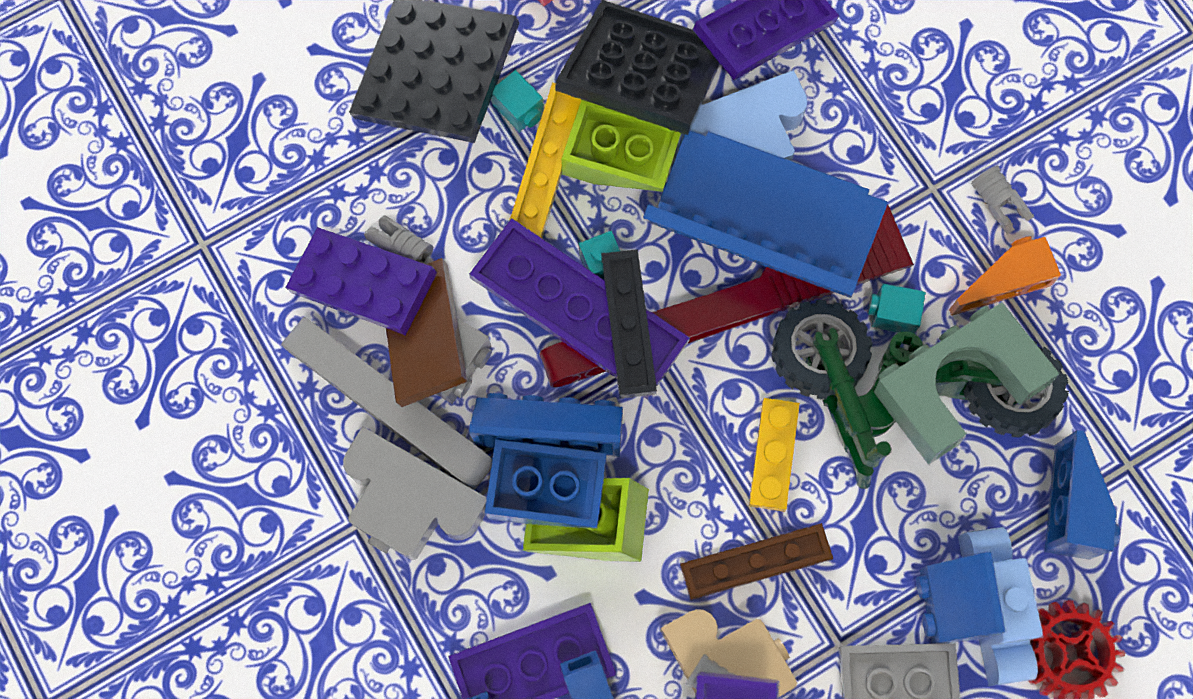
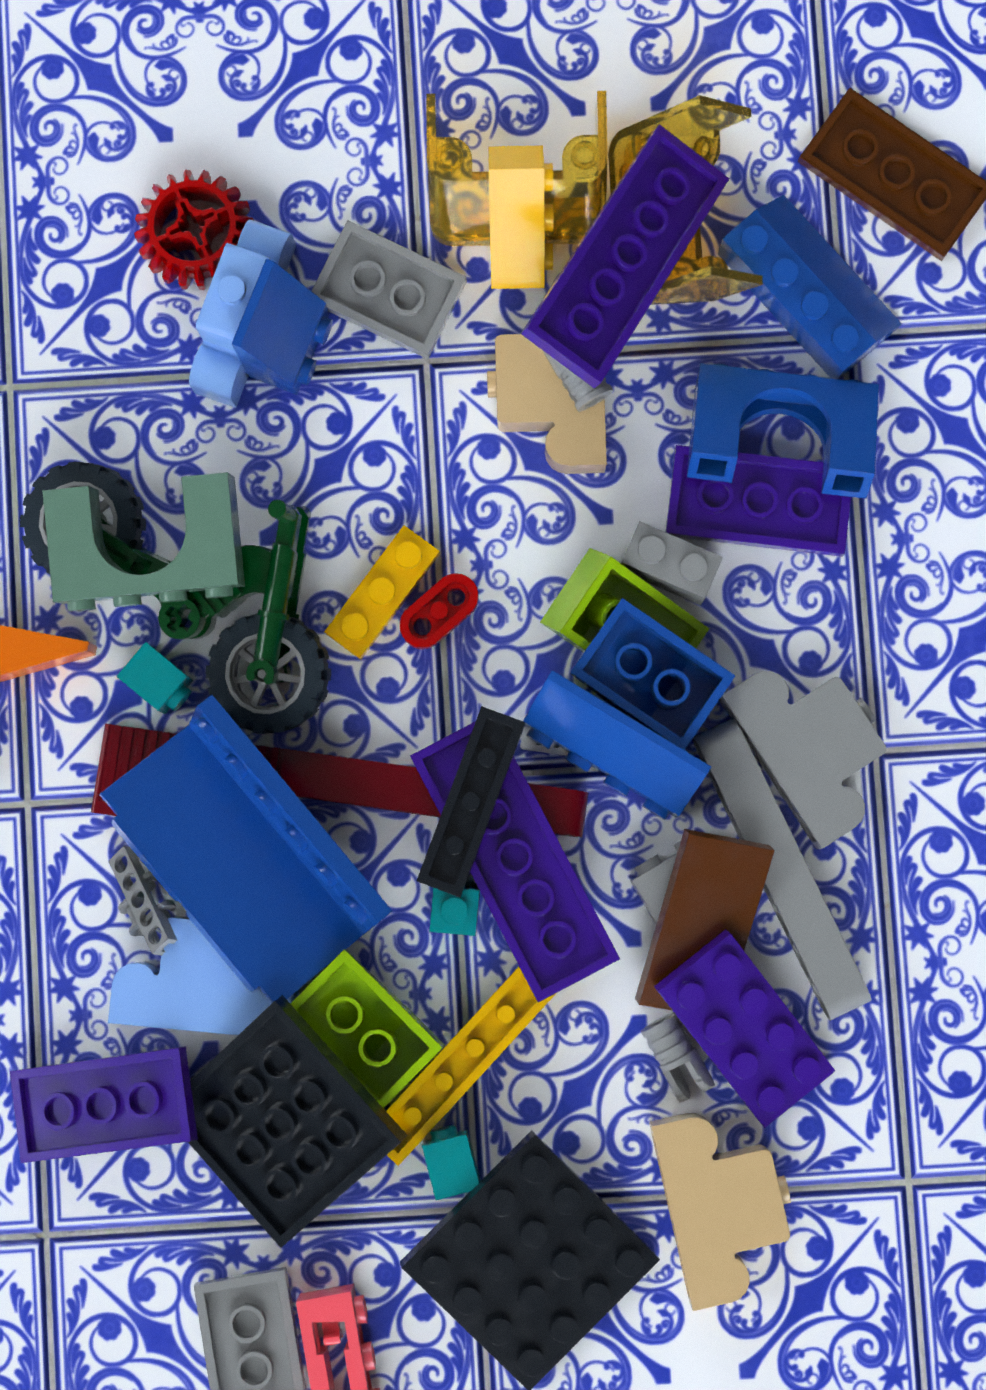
camera: 150 degrees left, 10 degrees up
reddish brown tile [680,523,834,601] -> none
blue slope [1045,430,1121,560] -> none
none -> light grey piece [108,846,177,956]
none -> red plate [400,573,479,649]
none -> light grey brick [621,521,723,605]
none -> tan brick [649,1113,791,1311]

